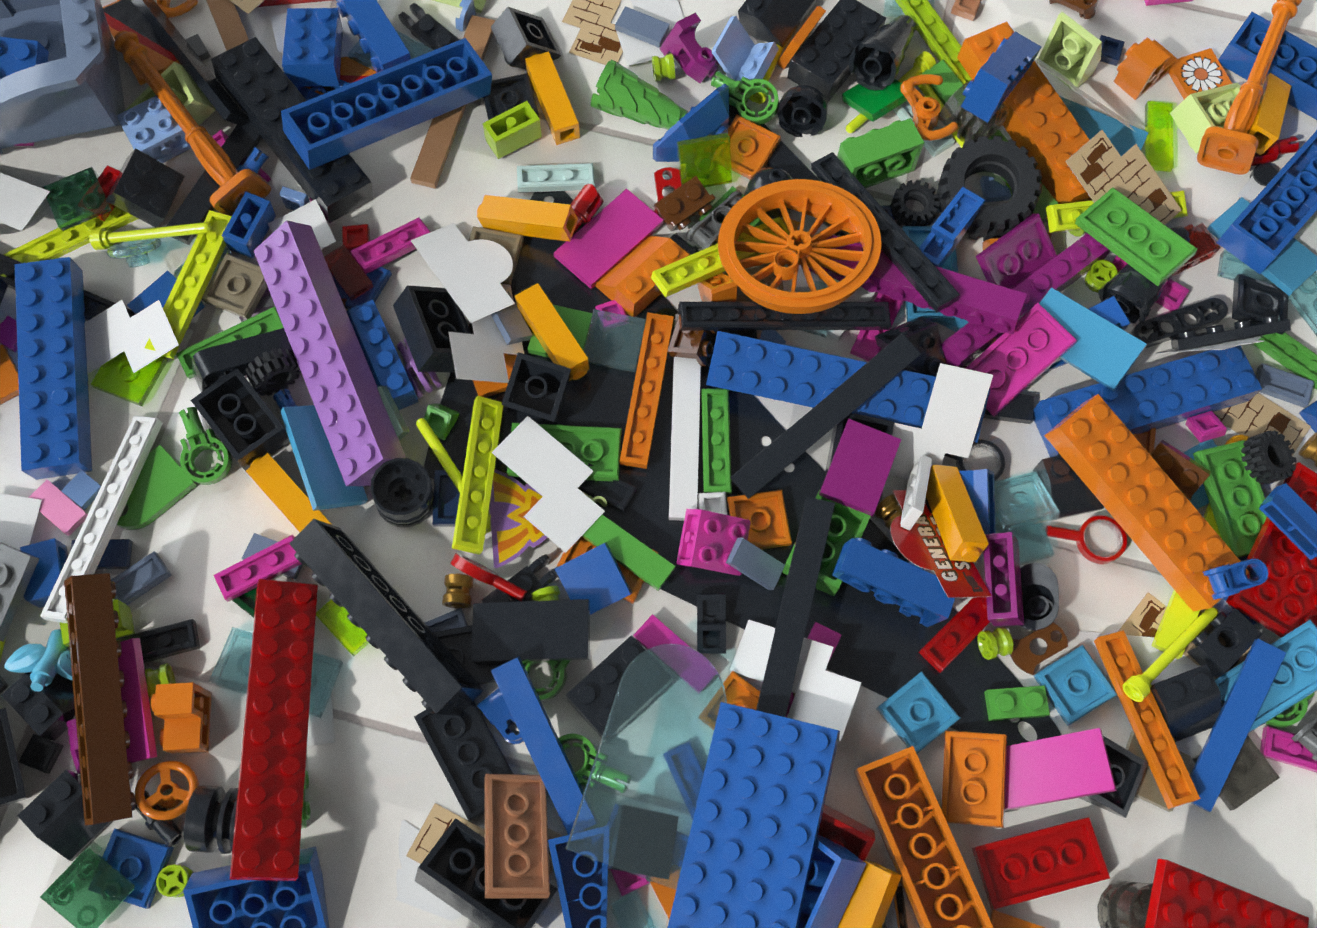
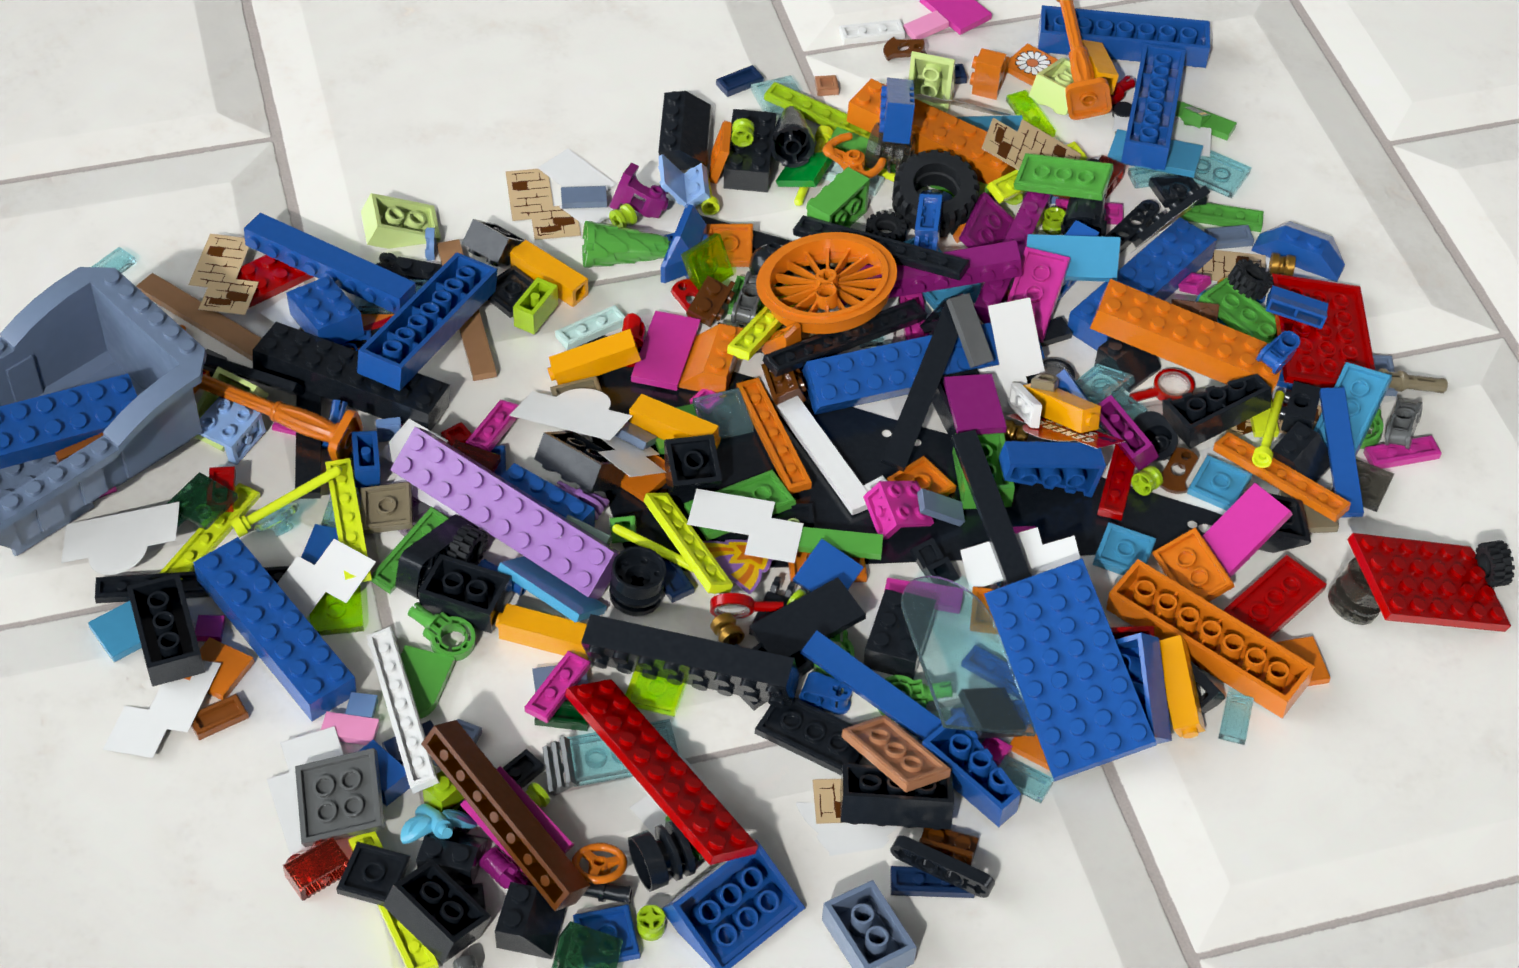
camera: 30 degrees left, 20 degrees down
black brick [106,148,185,228] -> none
orange brick [151,682,212,754] -> none
bright green tile [701,389,732,495] -> none
bright green pin [711,71,779,125] -> none
black cylinder [777,85,828,137] -> none
bright green plate [984,686,1050,721] -> none
none -> dark grey tile [542,736,576,796]
none -> lime wheel [731,118,754,147]
none -> dark grey tile [946,293,994,368]
none -> dark tan tile [1031,374,1059,392]
none -> black wedge [1162,374,1271,449]

